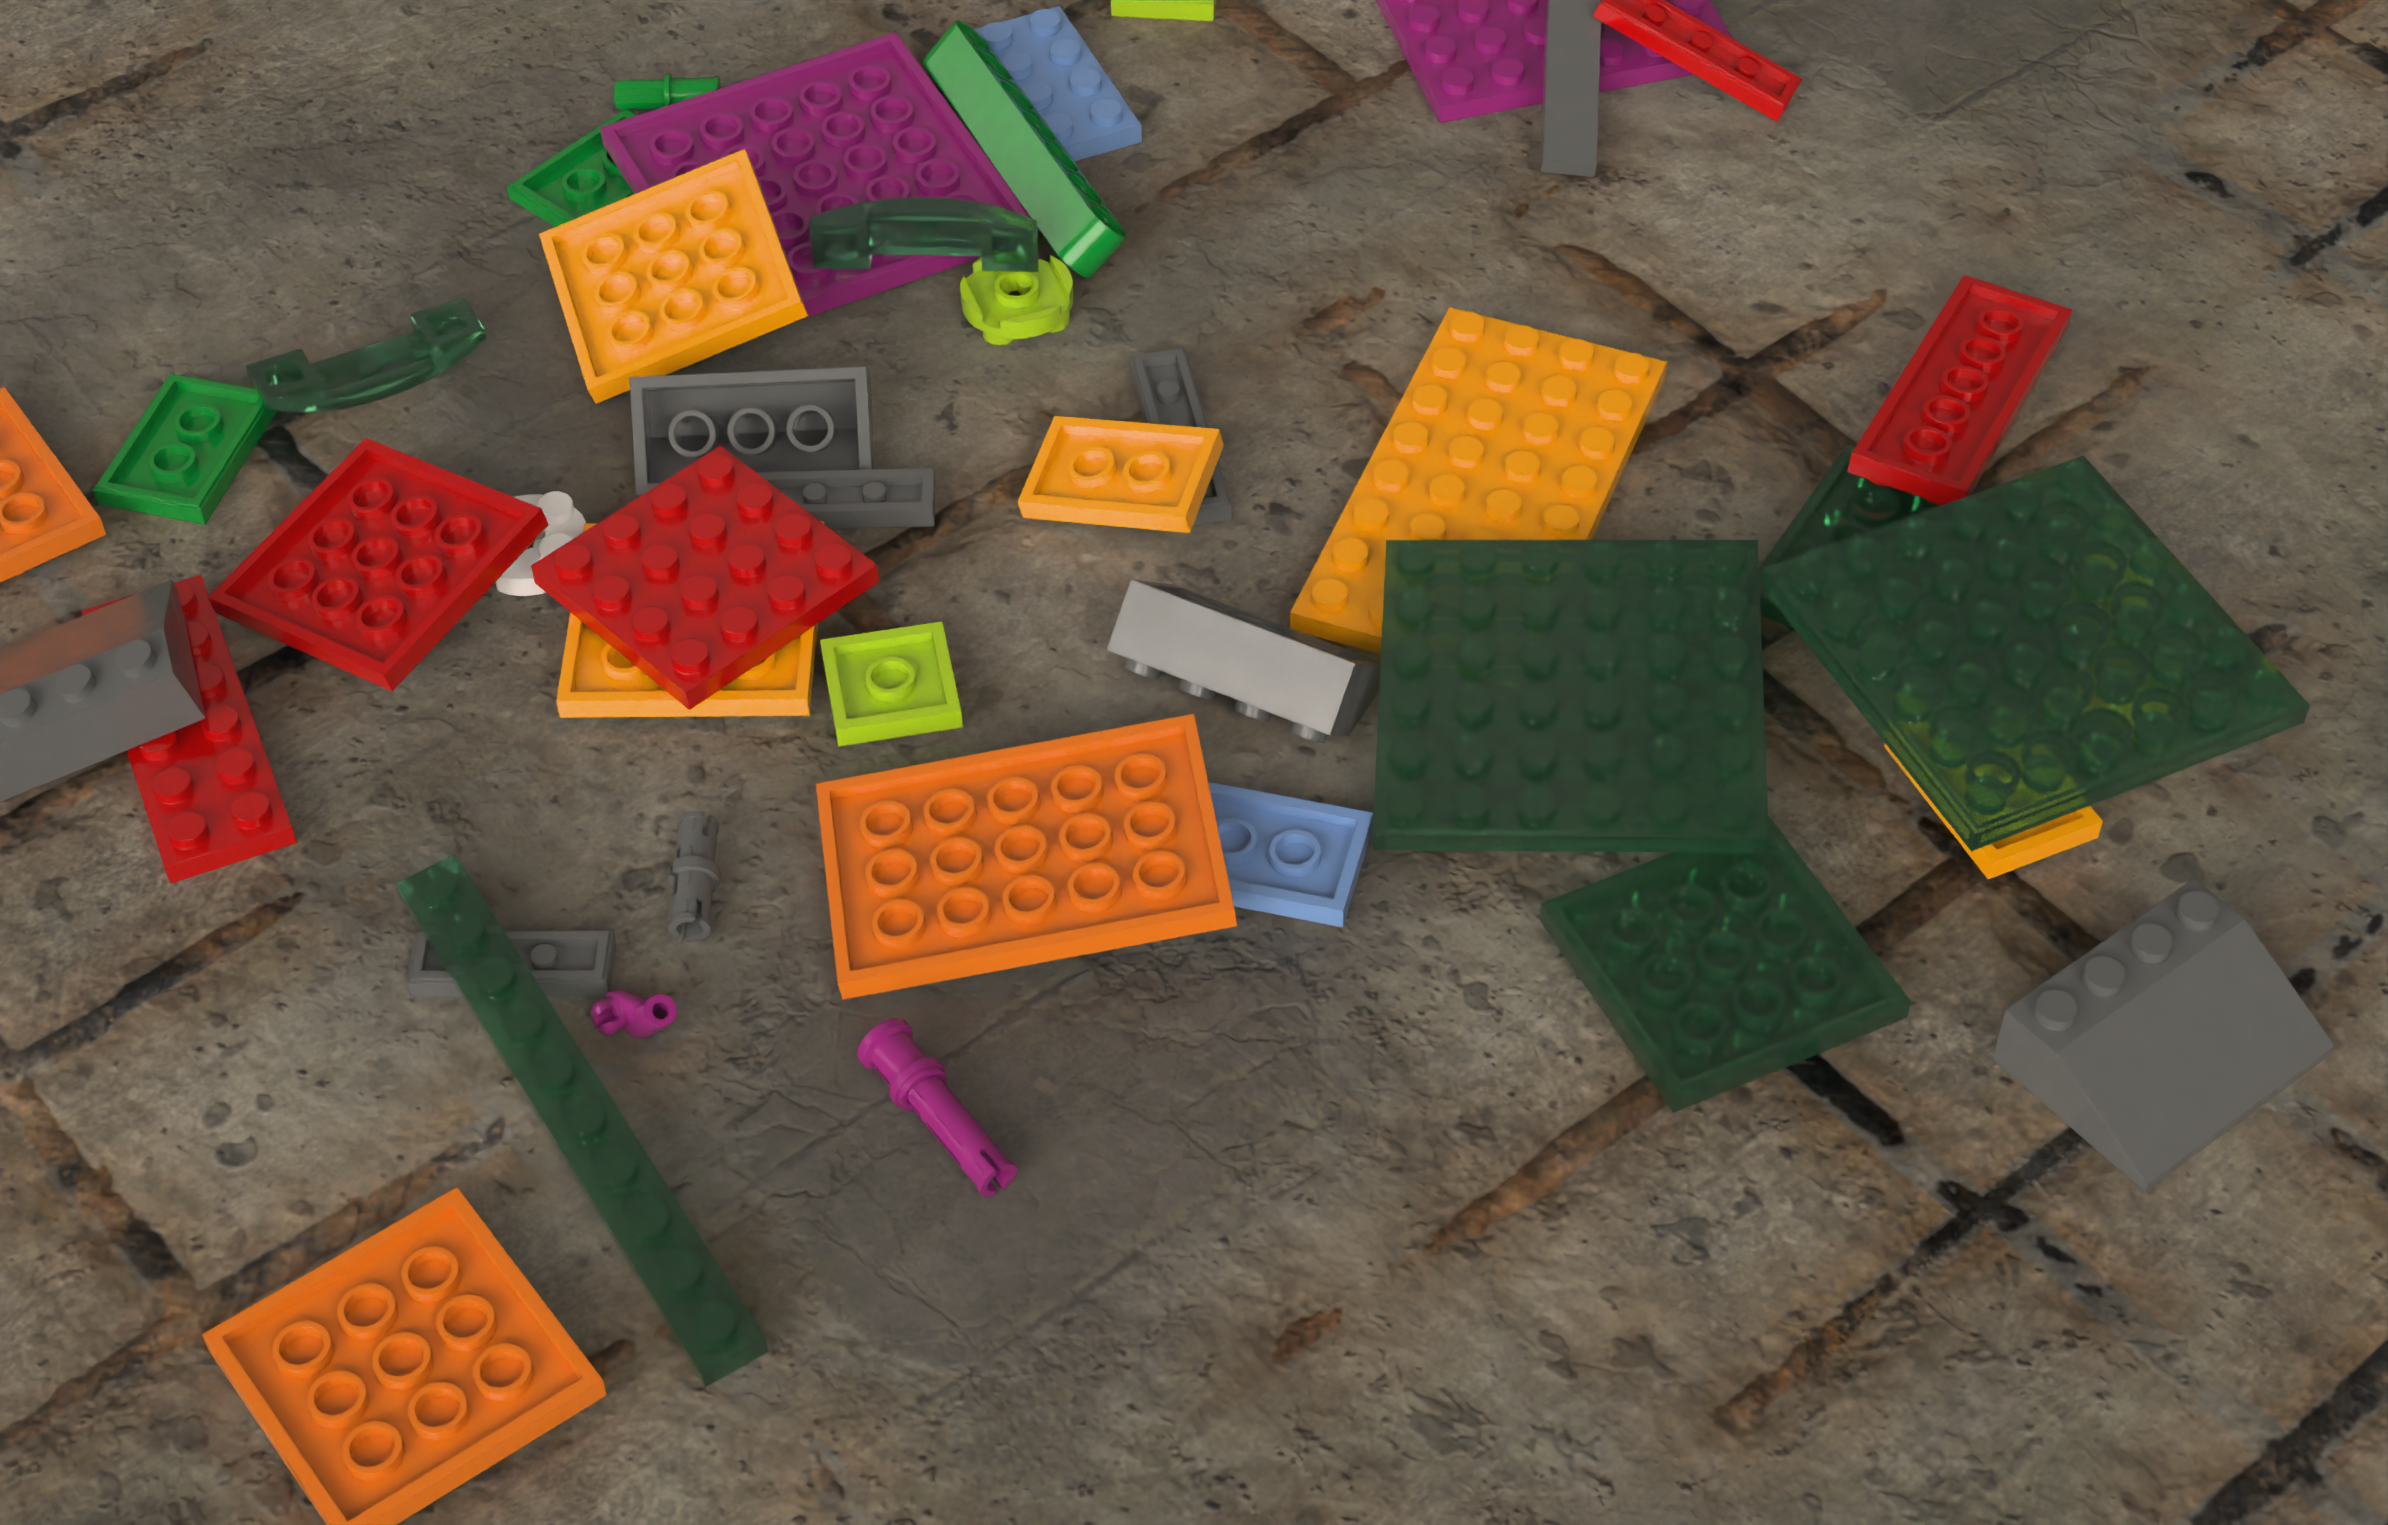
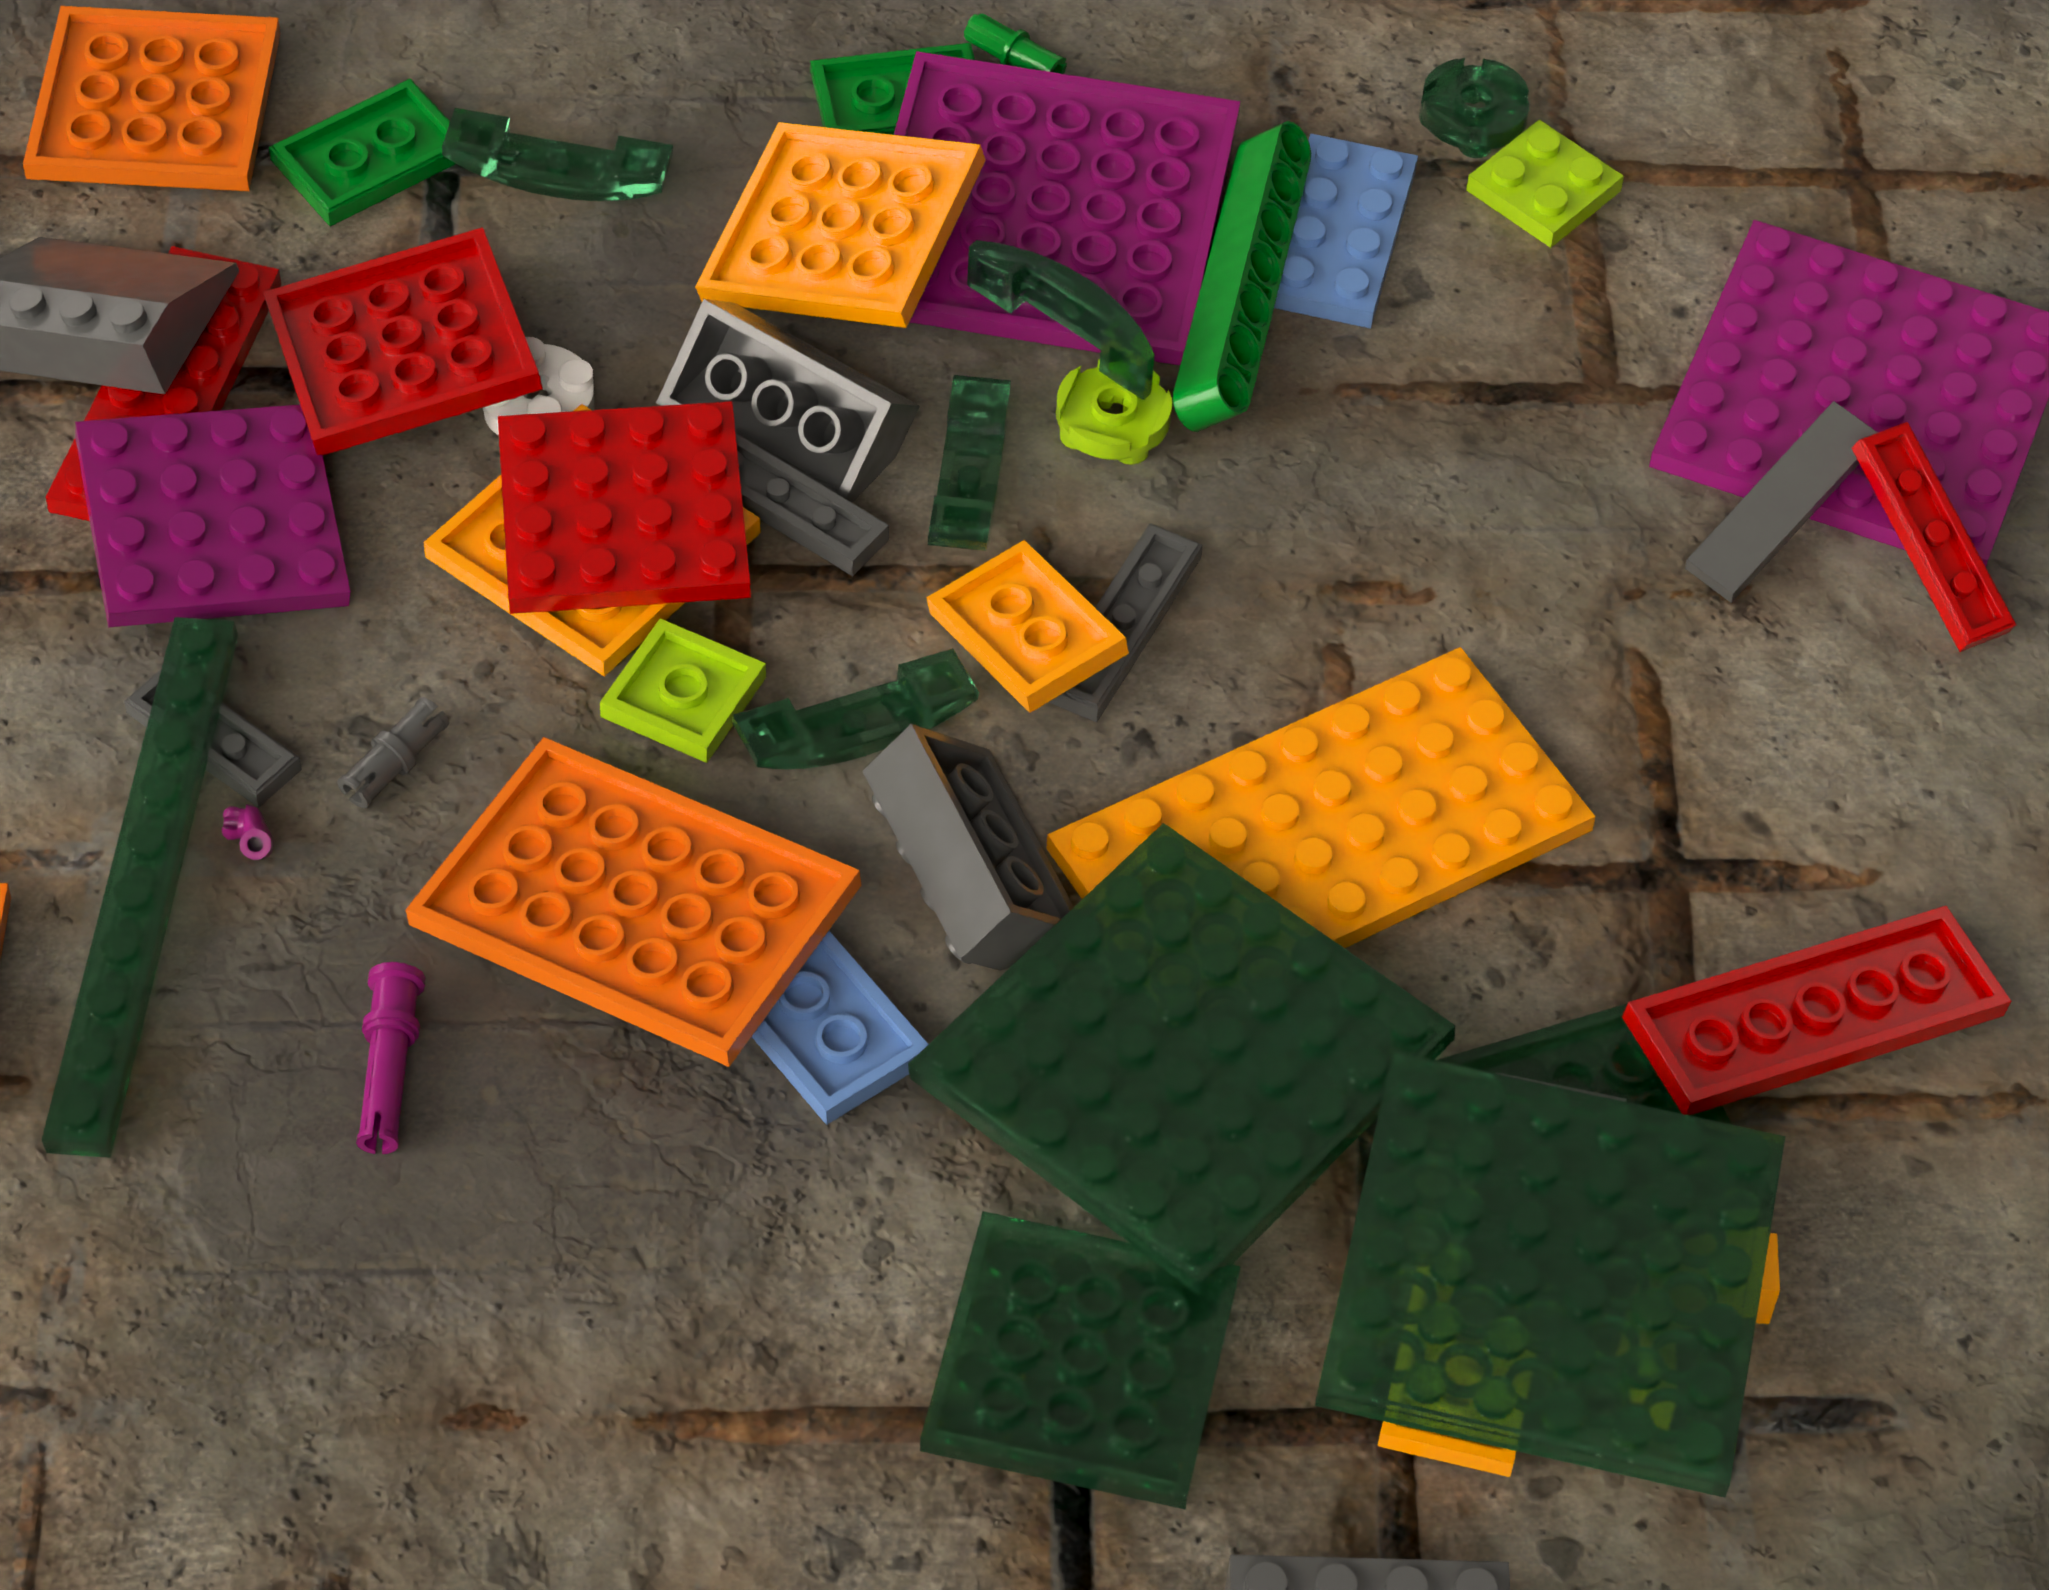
camera: 35 degrees right, 5 degrees up
none -> magenta plate [75,405,351,628]
none -> clear green slope [732,648,979,770]
none -> clear green slope [928,375,1011,551]

